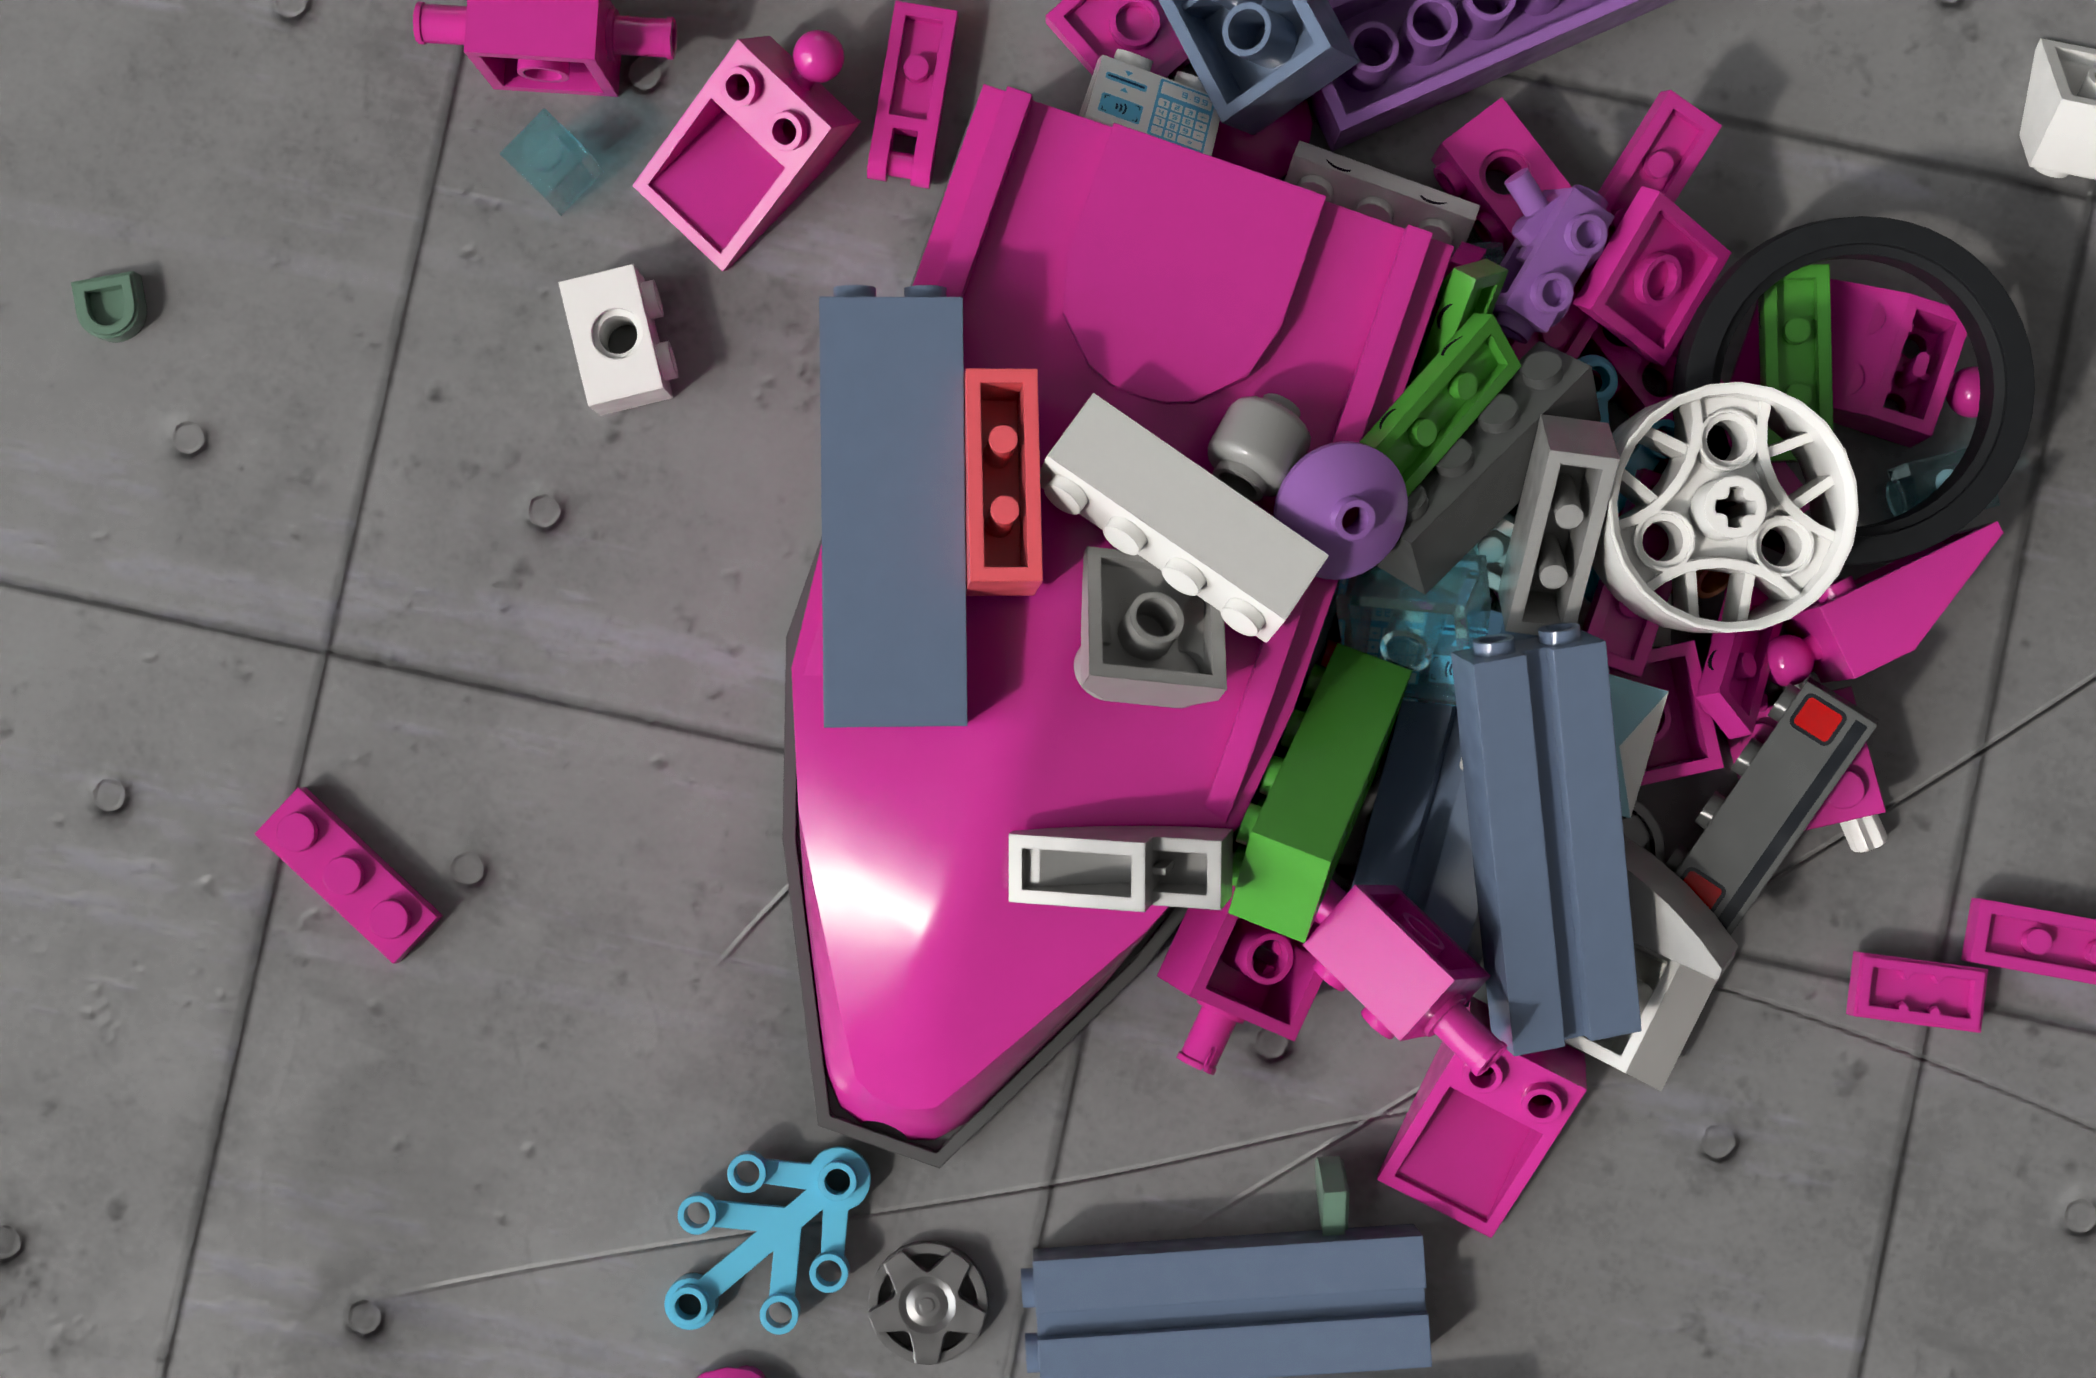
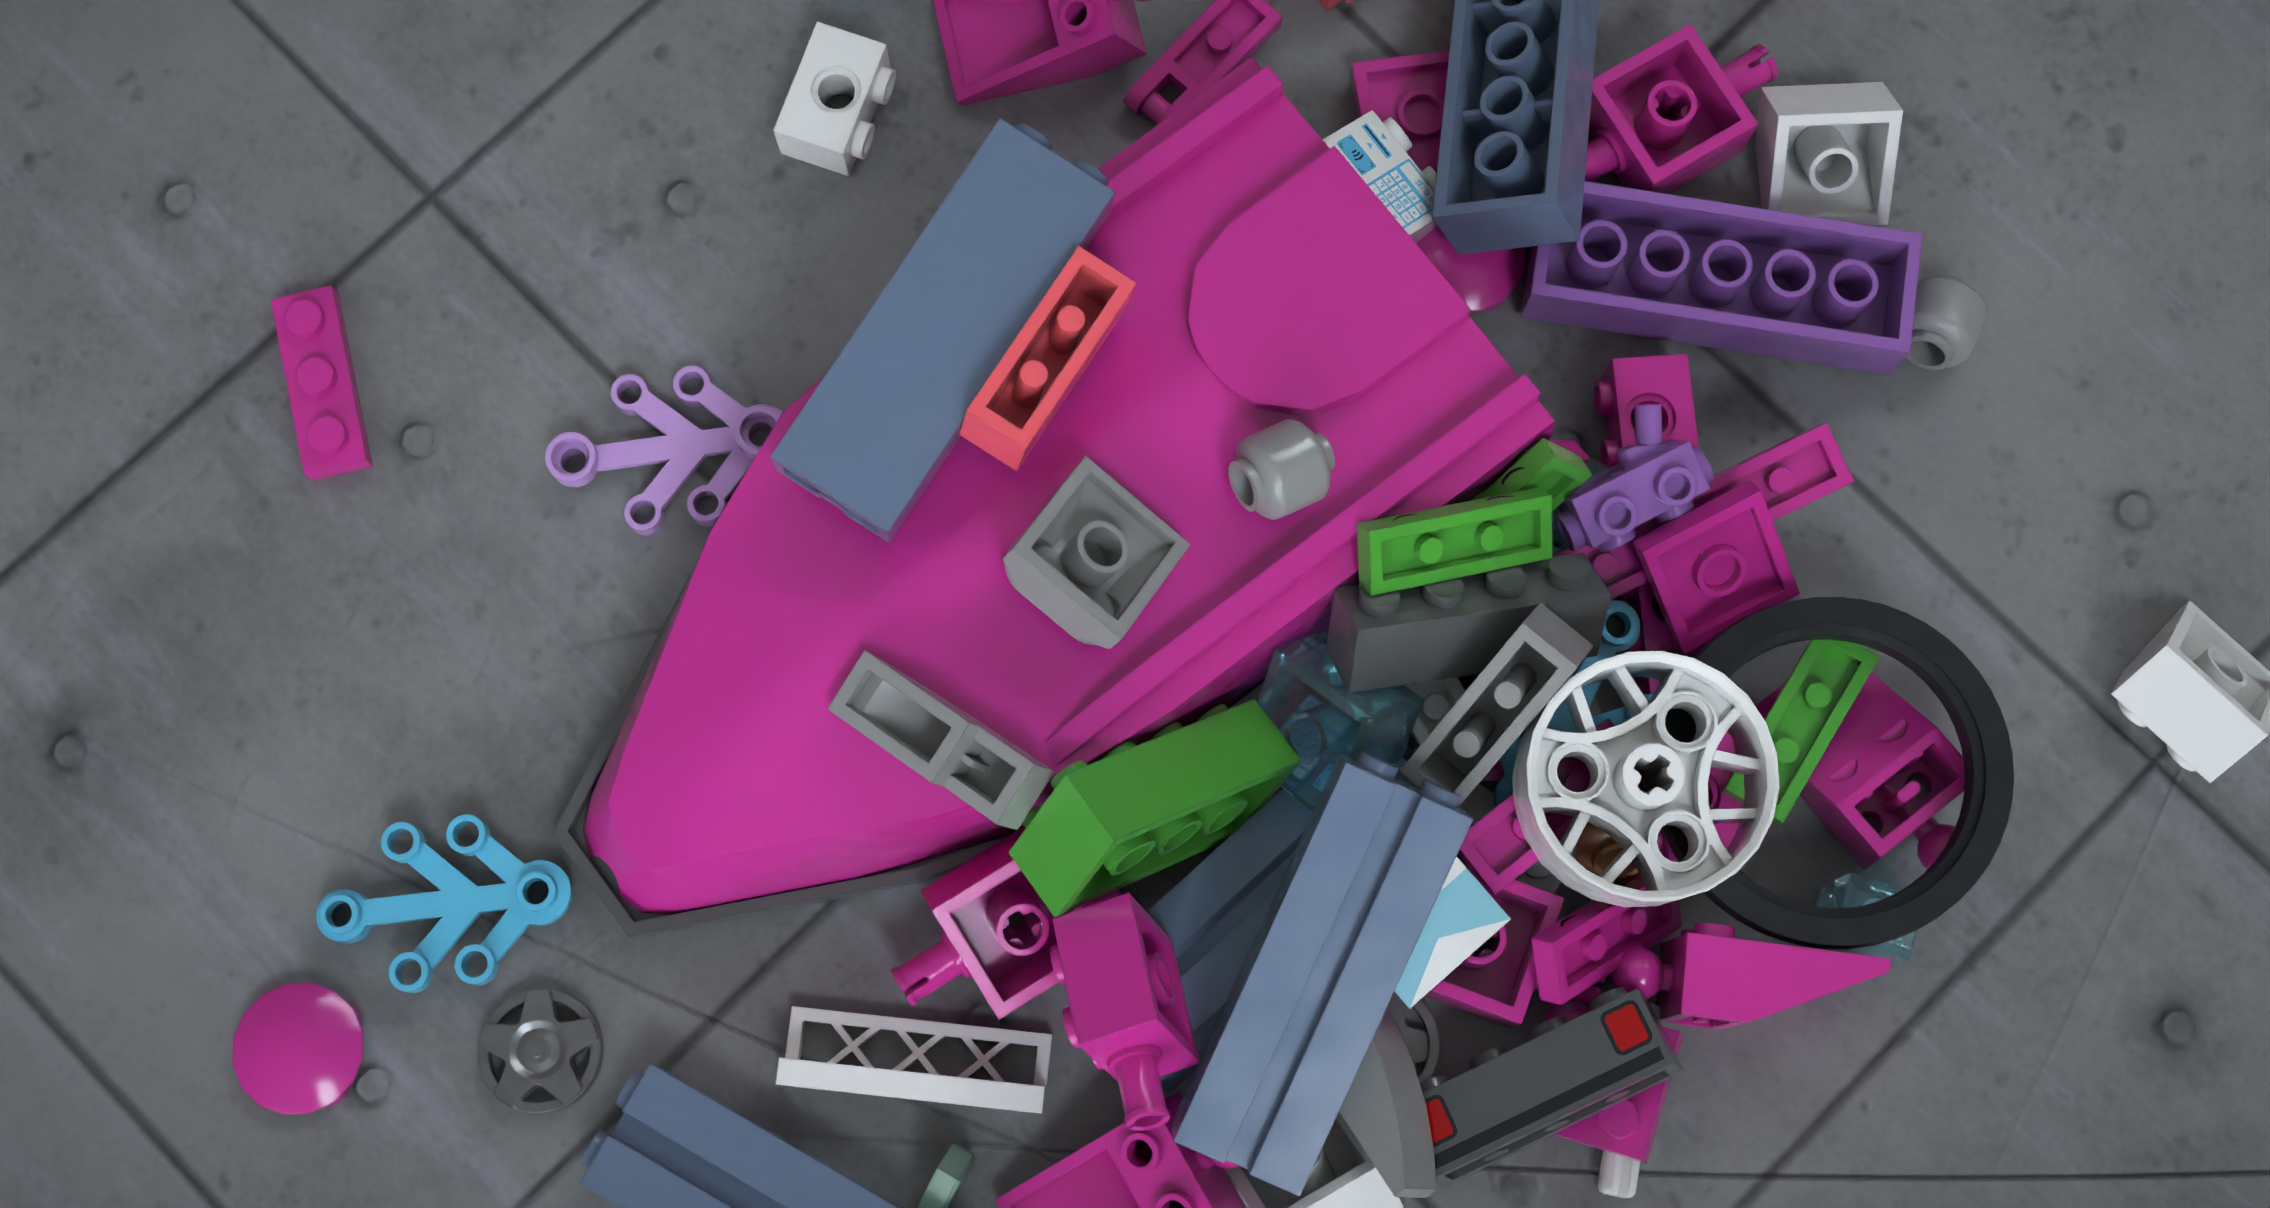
camera: 30 degrees right, 10 degrees down
white brick [1040,393,1329,643] -> none
medium lavender dish [1273,441,1408,580] -> none
white plate [1285,140,1480,259] -> none
none -> lavender plant [545,365,782,536]
none -> white fence [776,1006,1053,1114]

